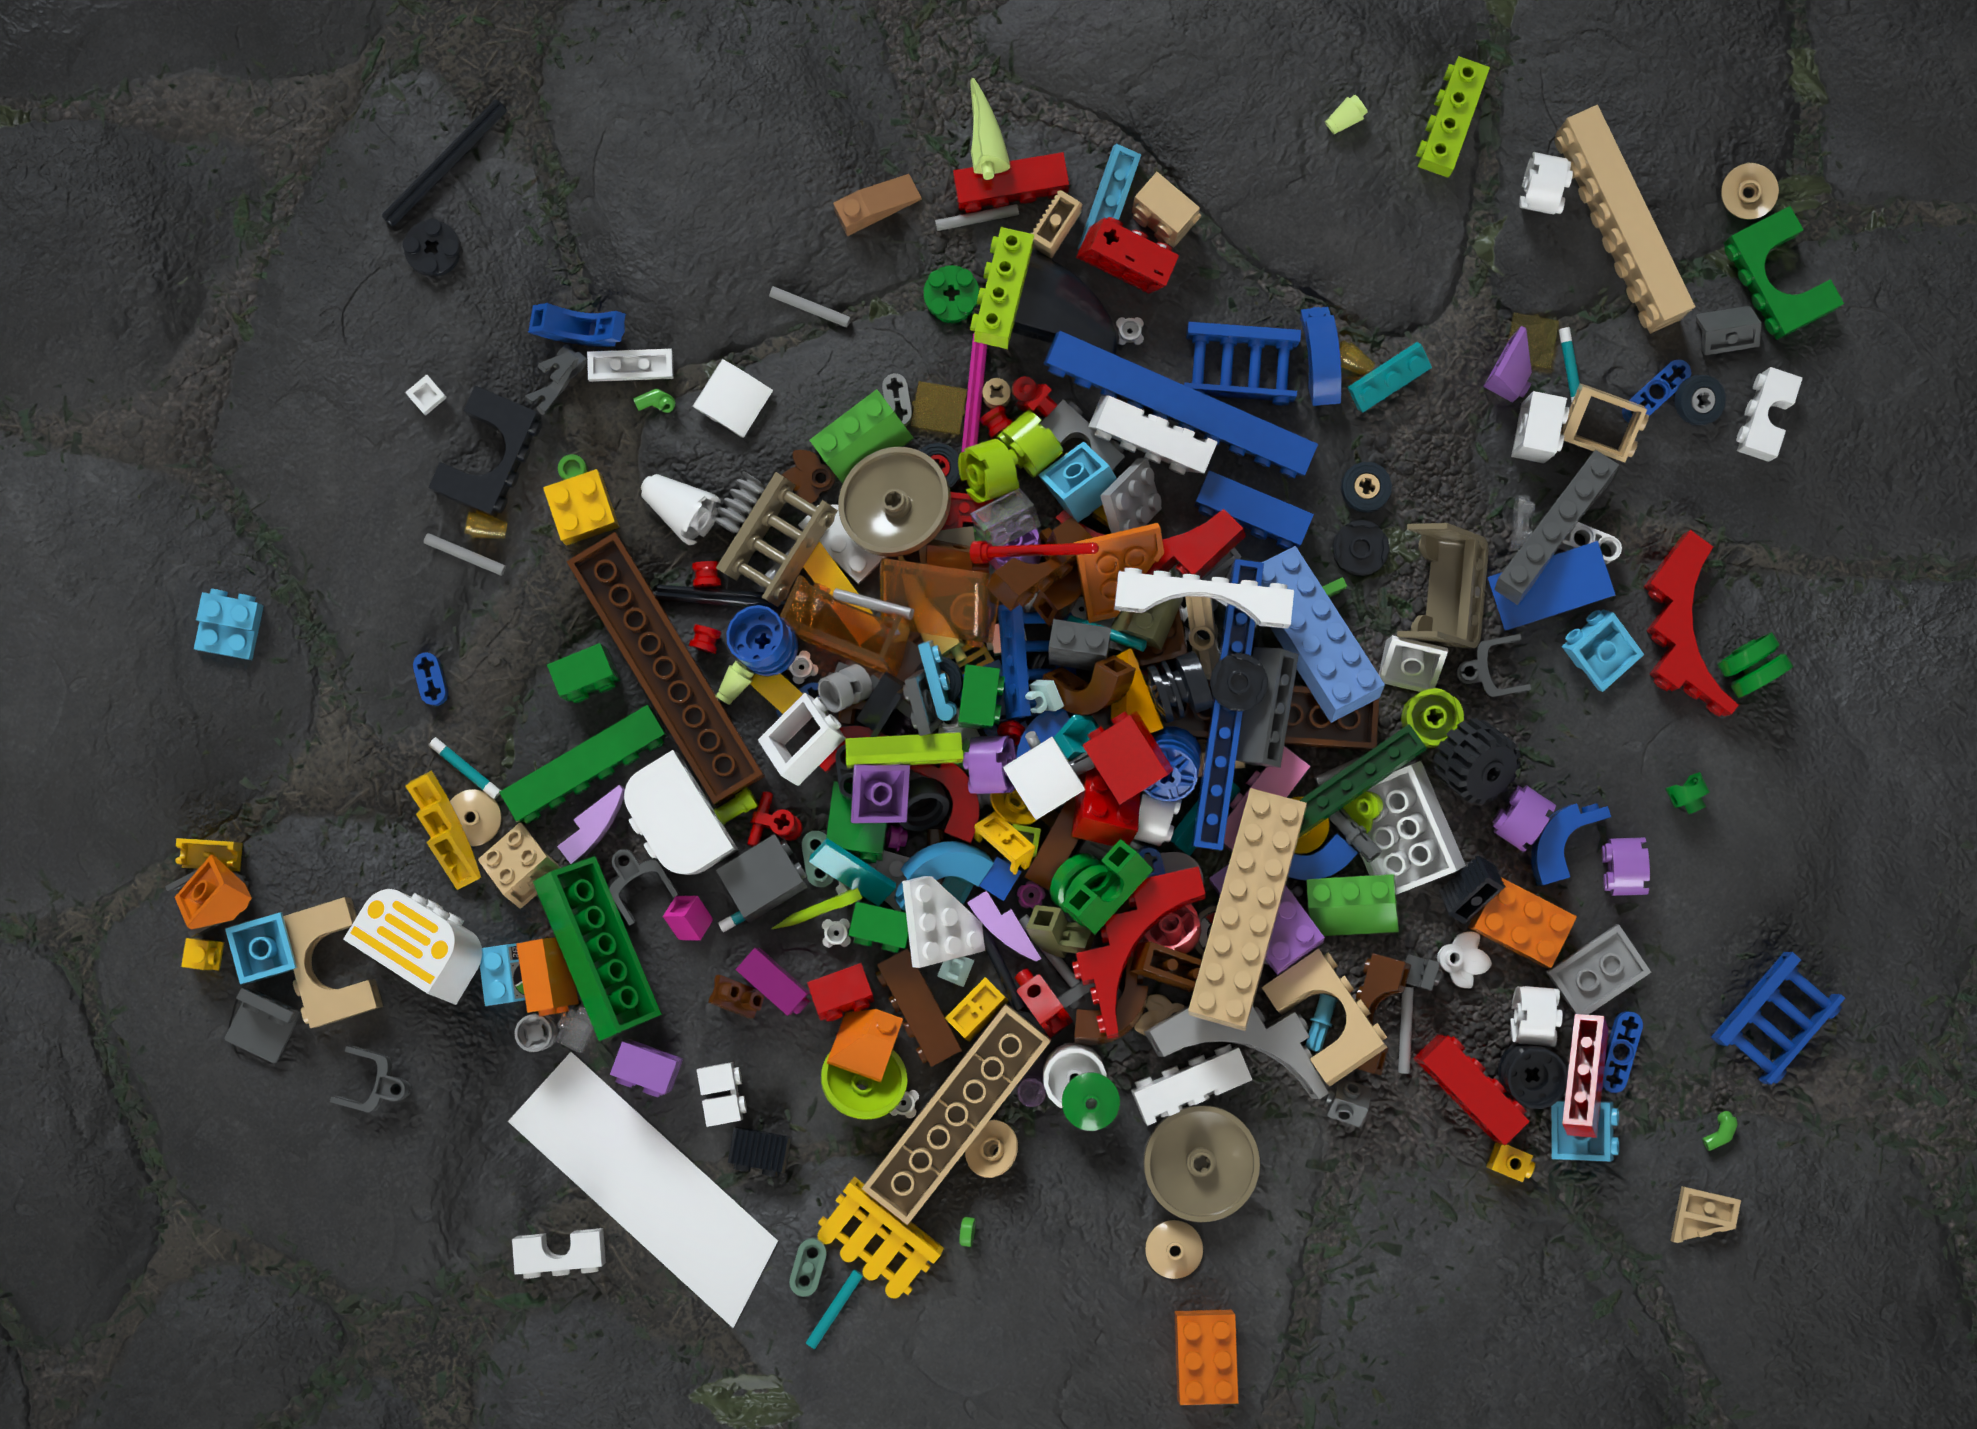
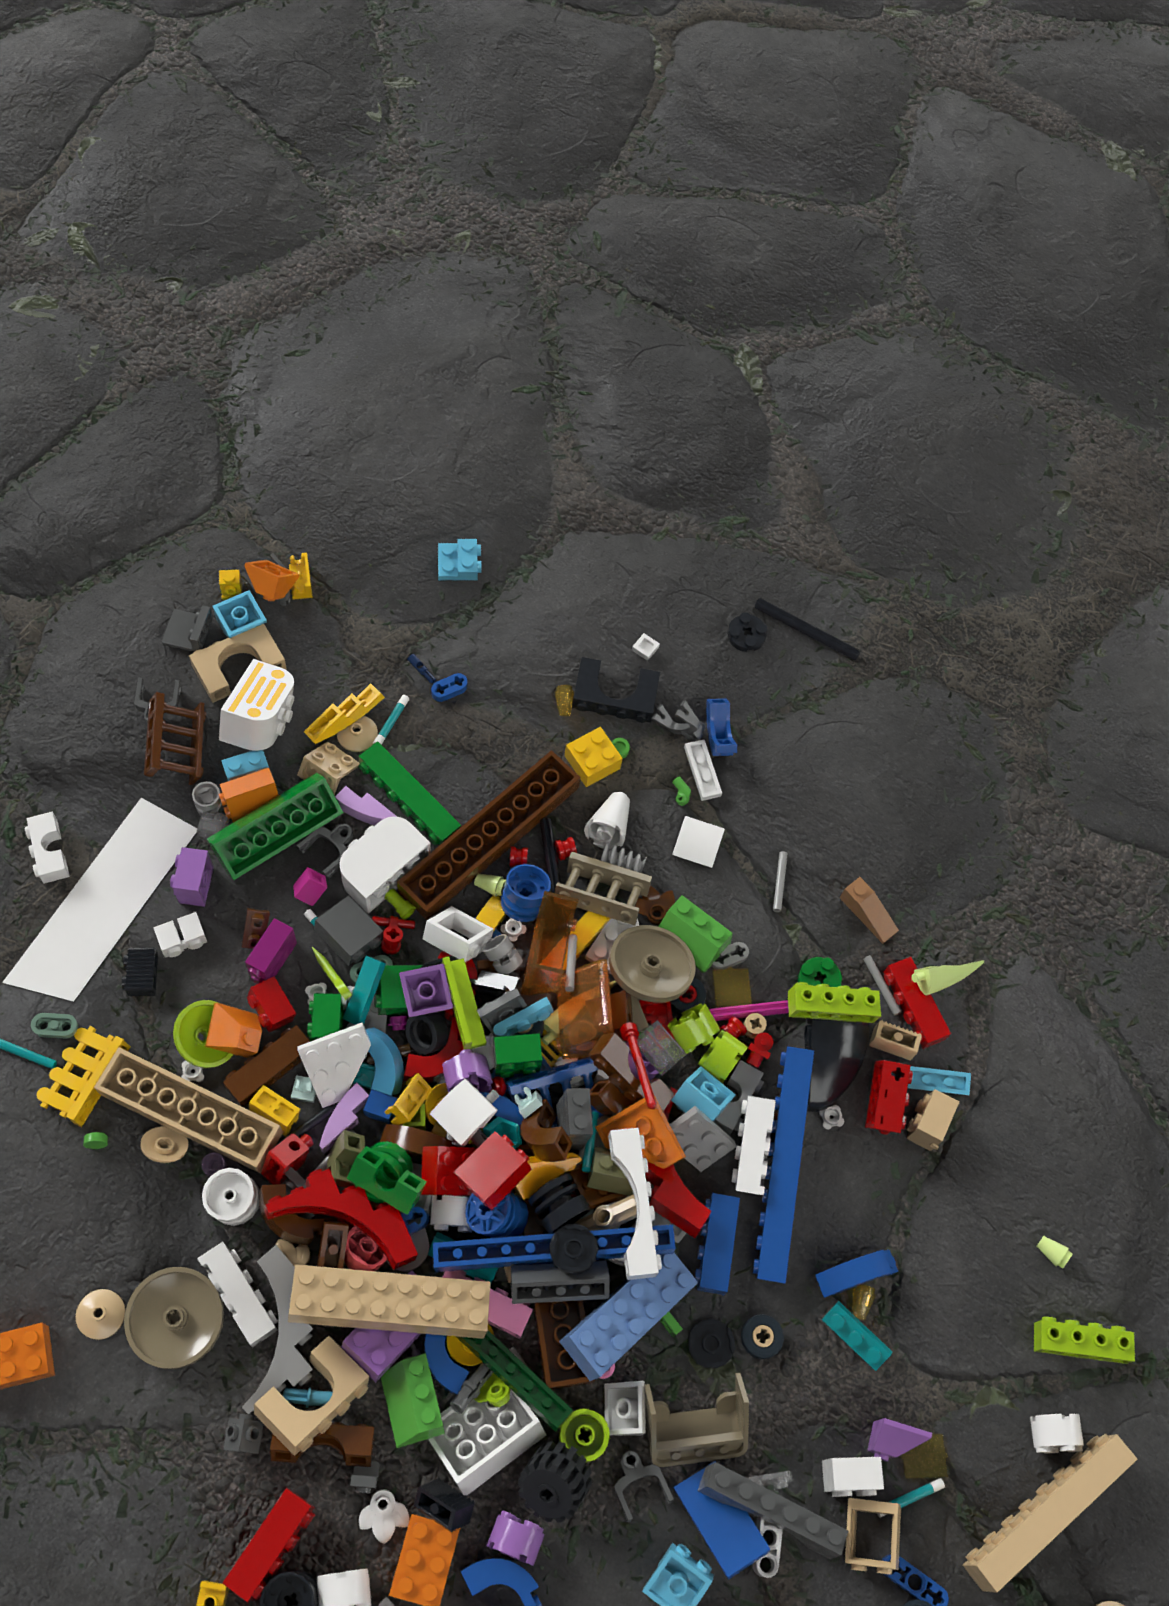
camera: 70 degrees right, 20 degrees down
light grey bar [424,533,506,576] -> none
green brick [547,643,621,704] -> none
magenta plate [1017,881,1045,909] -> none
green dish [1062,1072,1120,1131] -> none
blue fence [1184,322,1301,406] -> none
light grey bar [1398,987,1414,1074] -> none
none -> reddish brown fence [144,692,206,785]
none -> dark blue pin [407,654,436,684]

